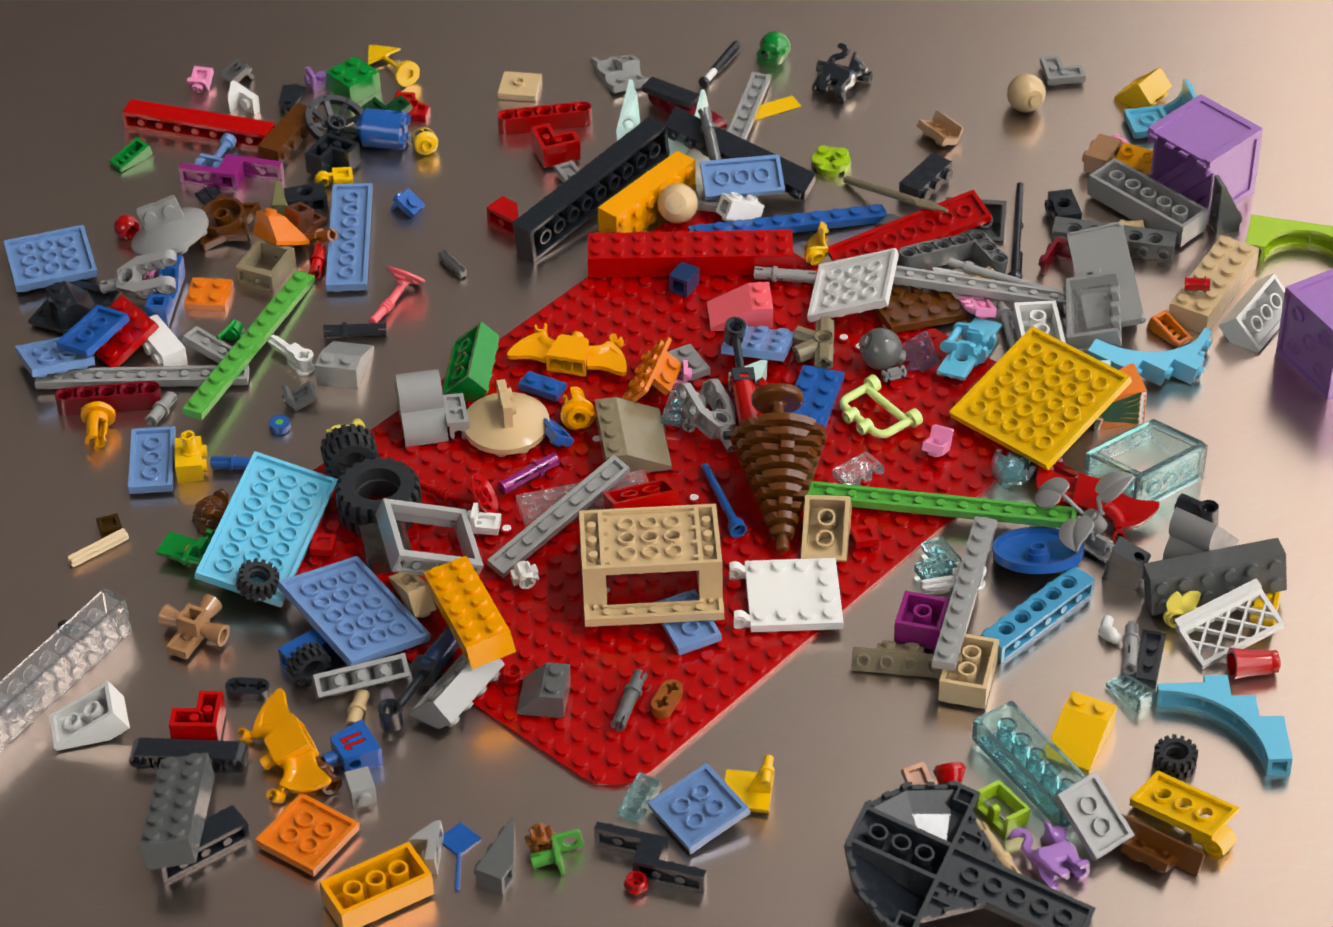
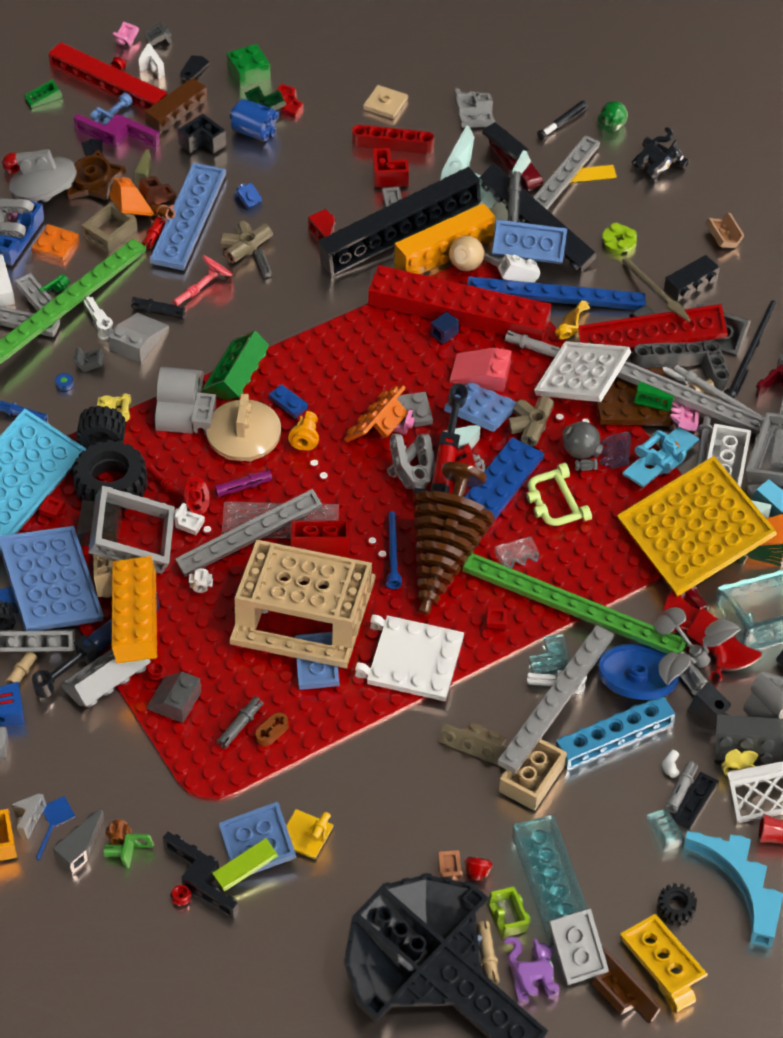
camera: 15 degrees right, 10 degrees up
black brick [284,182,329,213] -> none
medium lavender bracket [304,66,327,92] -> none
black wheel [304,94,364,145] -> none
yellow plate [315,167,353,187] -> none
yellow piece [368,45,420,87] -> none
yellow head [411,127,438,156] -> none
light orange torso [507,323,627,377] -> none
blue plate [544,417,574,447] -> none
dark tan slope [595,397,672,475] -> none
clear light blue slope [617,772,662,823] -> none
clear light blue plate [661,390,687,427] -> none
tan slope [801,495,852,562] -> none
magenta brick [894,590,950,650] -> none
bright pink bracket [922,424,954,457] -> none
clear light blue cylinder [991,449,1036,489] -> none
yellow slope [1044,691,1117,773] -> none
none -> red plate [111,57,126,71]
none -> lime tile [213,838,278,892]
none -> dark tan piece [221,221,273,264]
none -> green slope [634,382,674,412]

